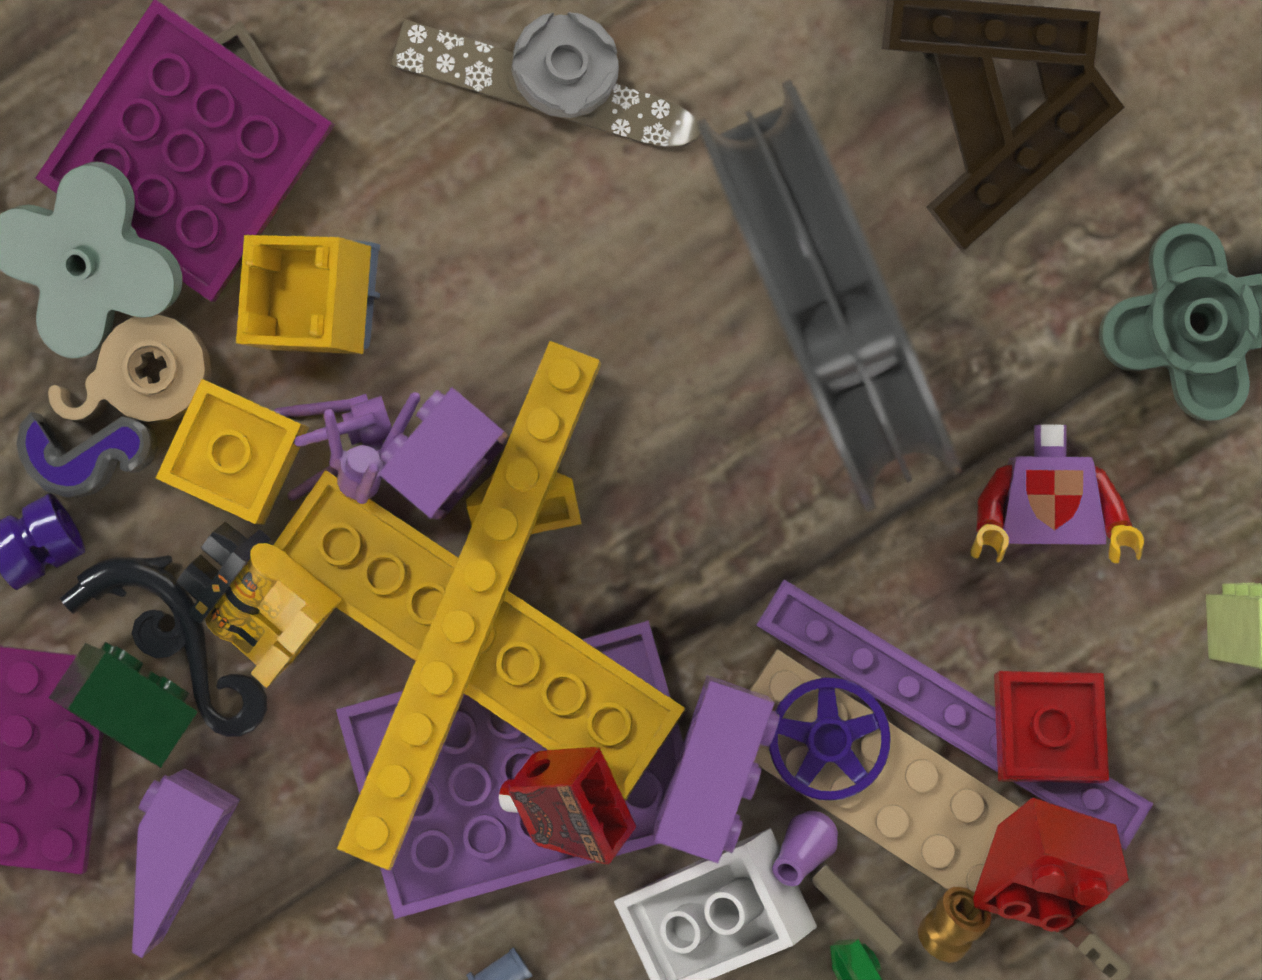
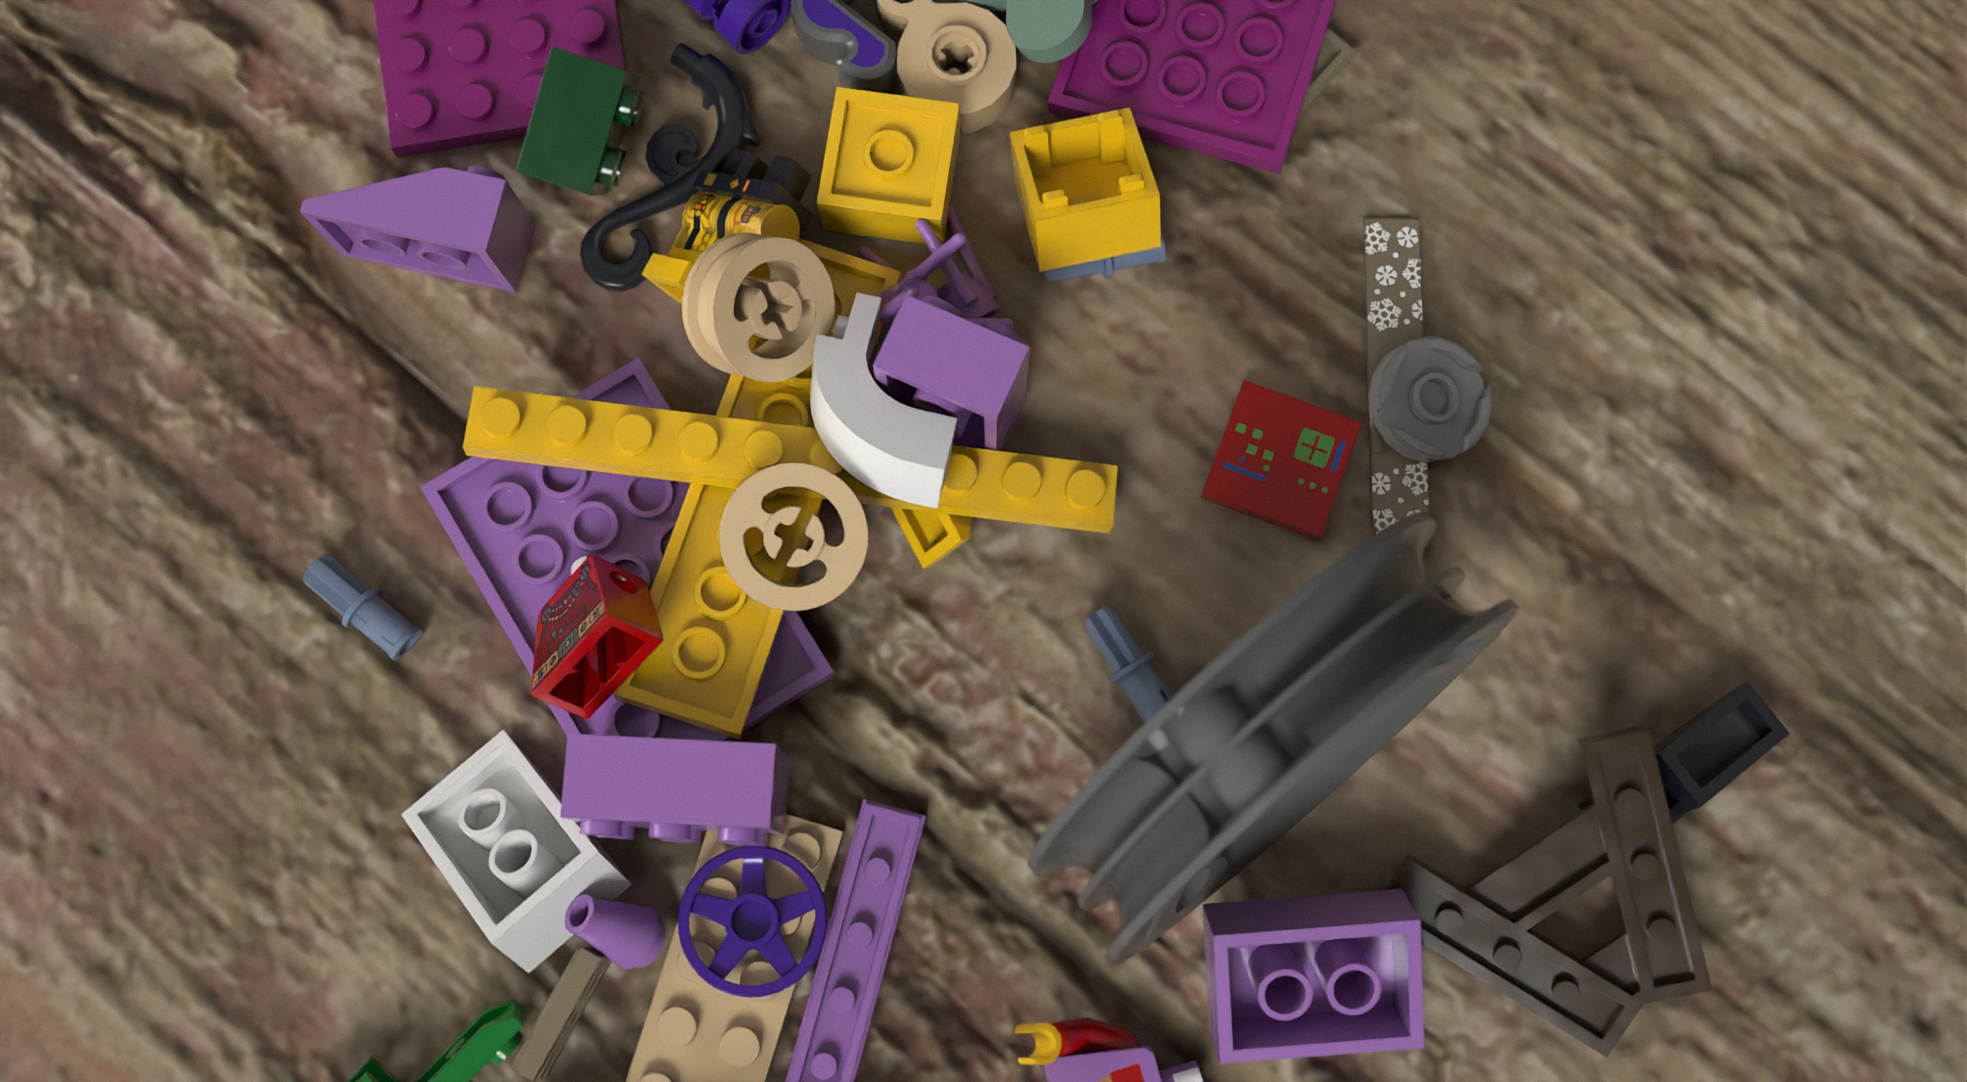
camera: 75 degrees right, 10 degrees down
none -> tan wheel [682,233,835,382]
none -> tan wheel [719,463,868,611]
none -> white arch [810,292,957,509]
none -> sand blue axle [1084,605,1174,724]
none -> red tile [1200,380,1362,541]
none -> medium lavender brick [1202,889,1425,1064]

